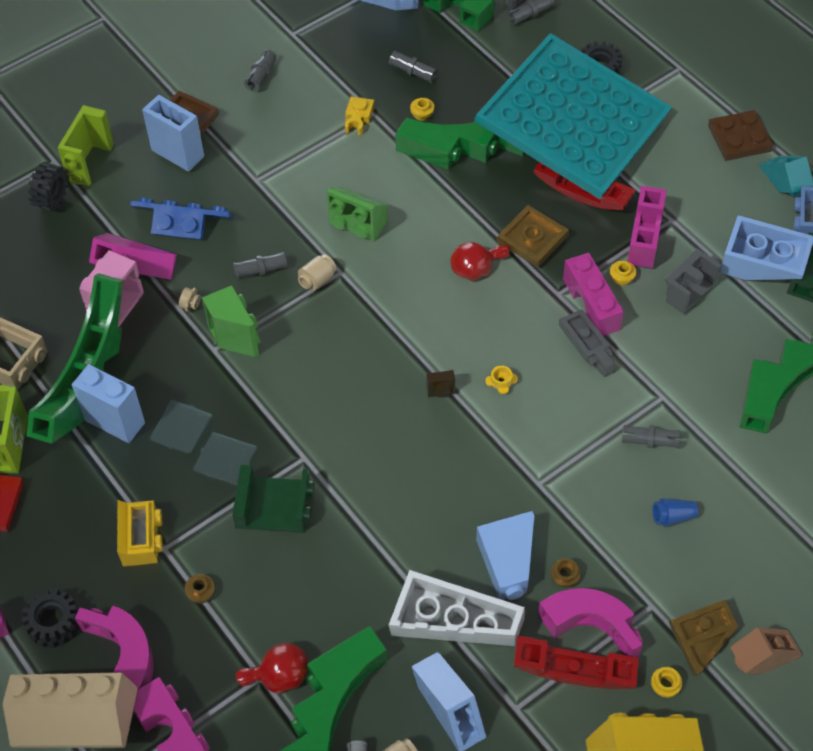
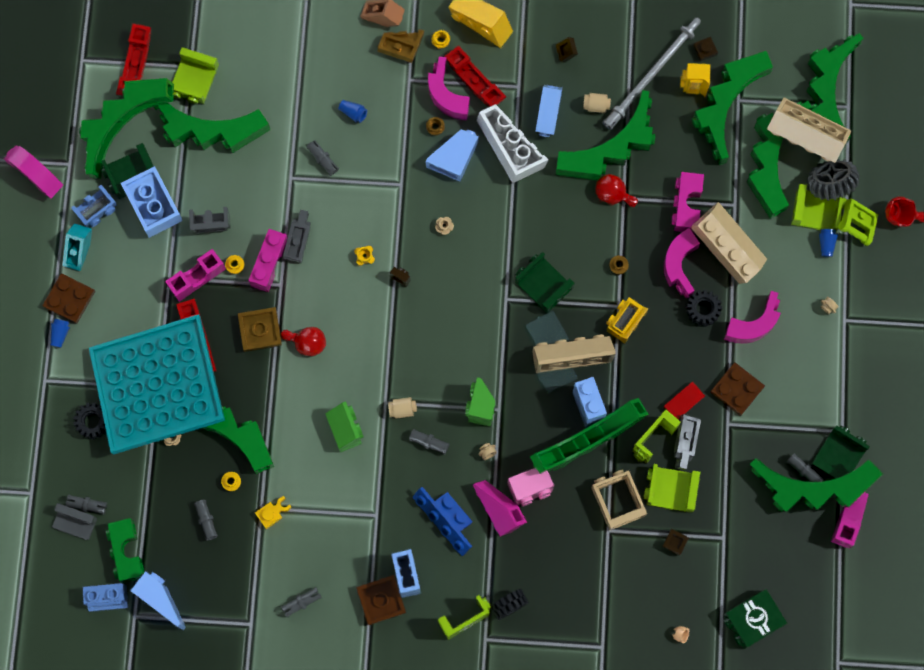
camera: 140 degrees left, 20 degrees up
none -> blue cone [50,319,70,348]
none -> tan plate [435,217,454,235]
none -> tan slope [532,334,616,373]

